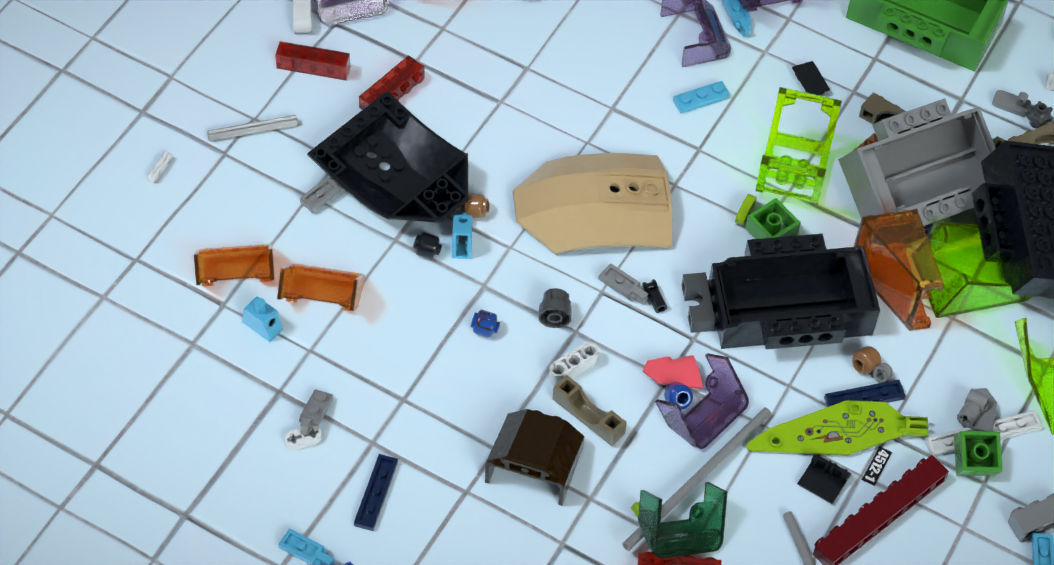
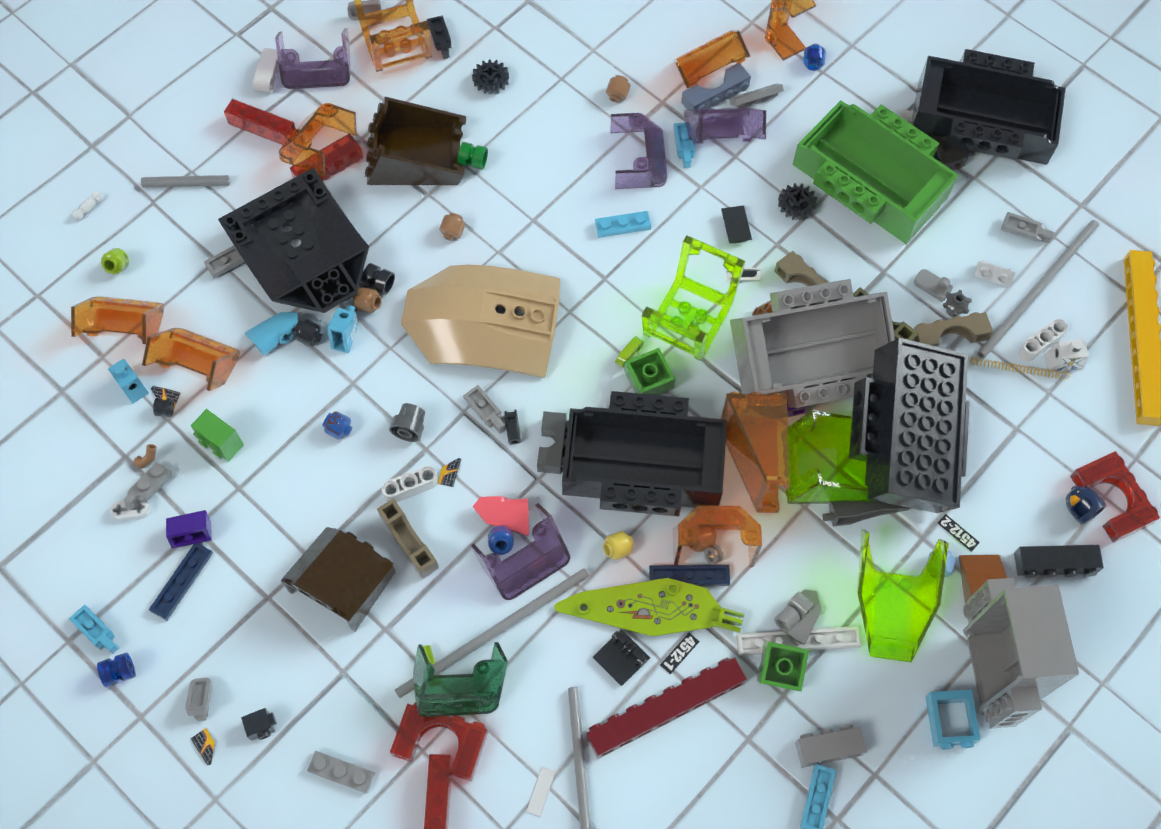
camera: 15 degrees right, 10 degrees up
none -> lime head [101,248,129,275]
none -> medium nougat arm [133,444,157,469]
none -> black sticker [151,386,181,407]
none -> black wheel [153,397,175,417]
none -> dark purple brick [166,510,212,549]
none -> bright green brick [190,408,244,462]
none -> medium azure panel [244,312,299,356]
none -> clear orange windscreen [279,103,357,176]
none -> black wheel [361,263,395,295]
none -> dark brown windscreen [365,96,466,185]
none -> sticker [438,458,461,487]
none -> medium nougat head [439,213,465,241]
none -> green wheel [458,142,488,170]
none -> light yellow head [603,531,634,560]
none -> clear orange windscreen [673,505,762,567]
none -> sticker [726,267,762,282]
none -> black gear [778,183,817,221]
none -> dark grey piece [822,500,910,527]

